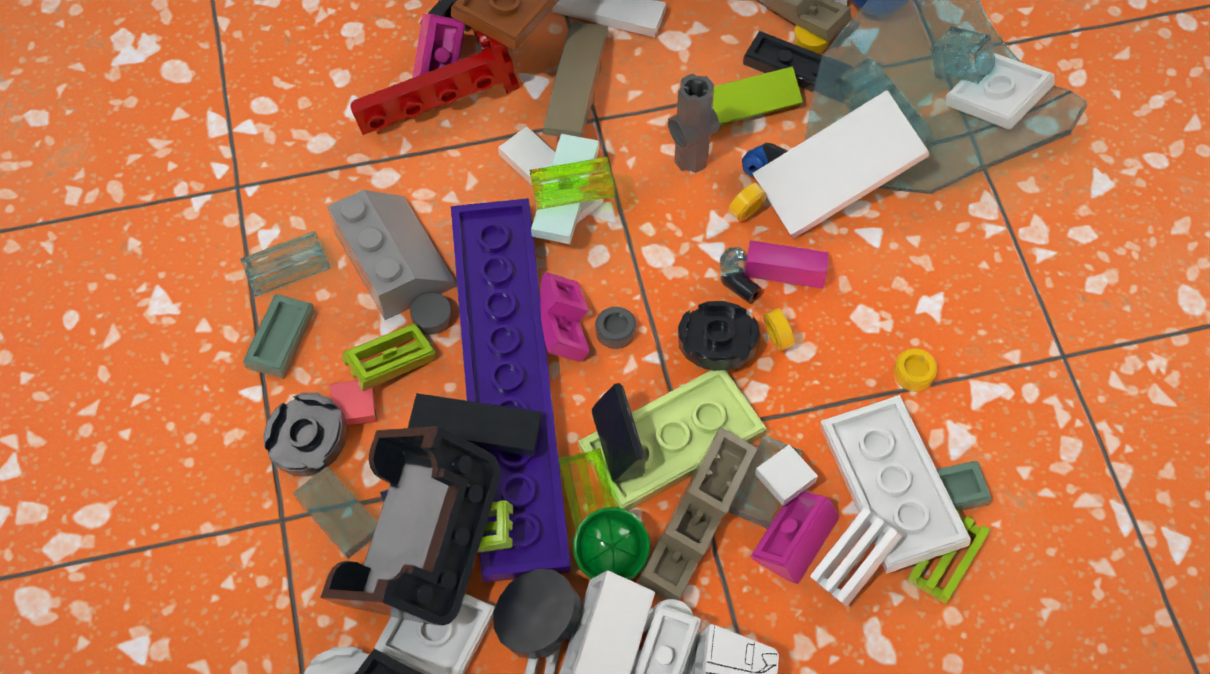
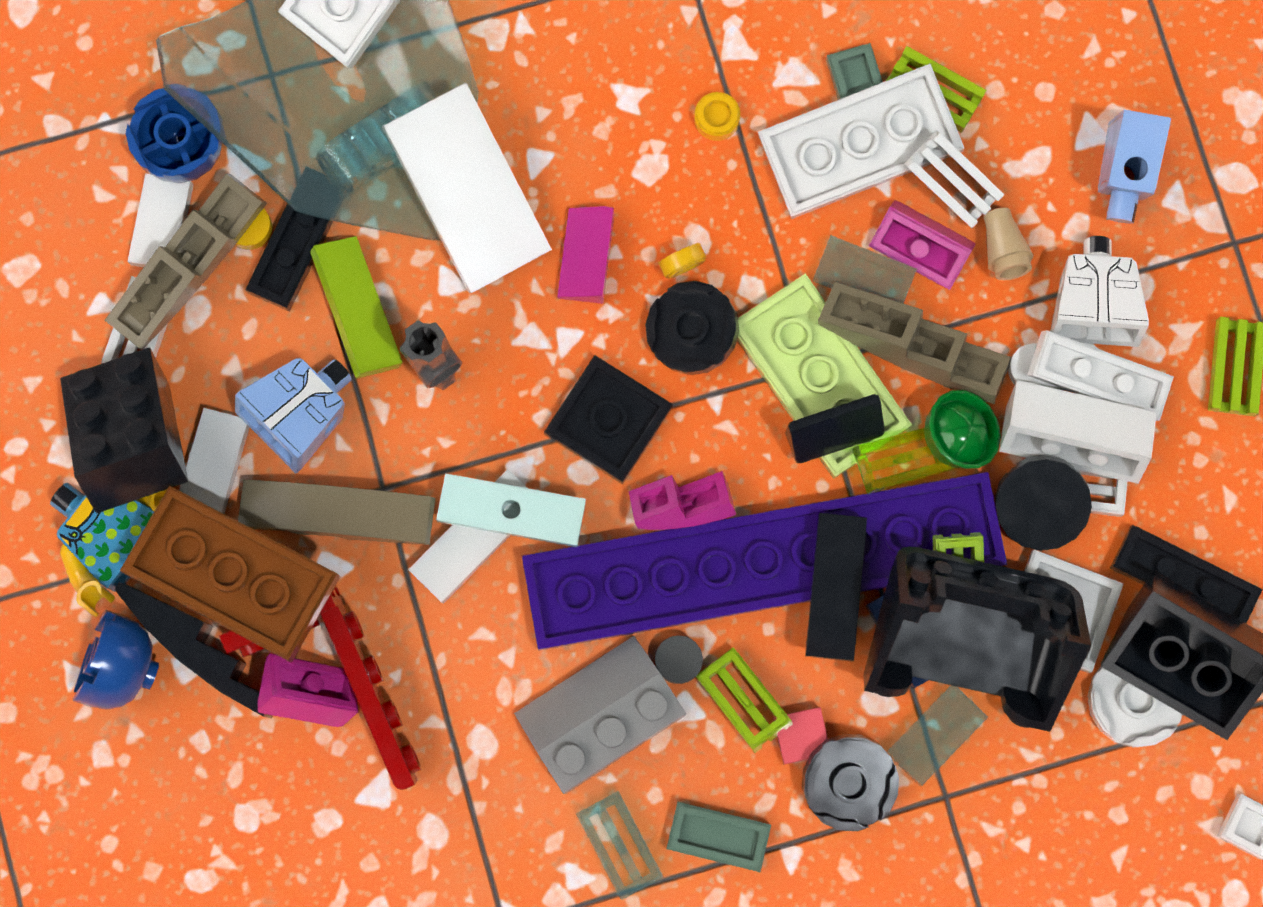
camera: 90 degrees left, 20 degrees up
clear neon green tile [529,157,615,210] -> none
dark grey tile [595,307,636,349] -> none
arm [720,247,761,304] -> none
yellow tile [728,183,766,221] -> none
blue arm [742,142,788,177] -> none
white tile [755,444,818,506] -> none
clear light blue brick [930,26,995,84] -> none
none -> light blue torso [235,358,352,474]
none -> black tile [544,355,673,484]
none -> tan cone [984,208,1034,281]

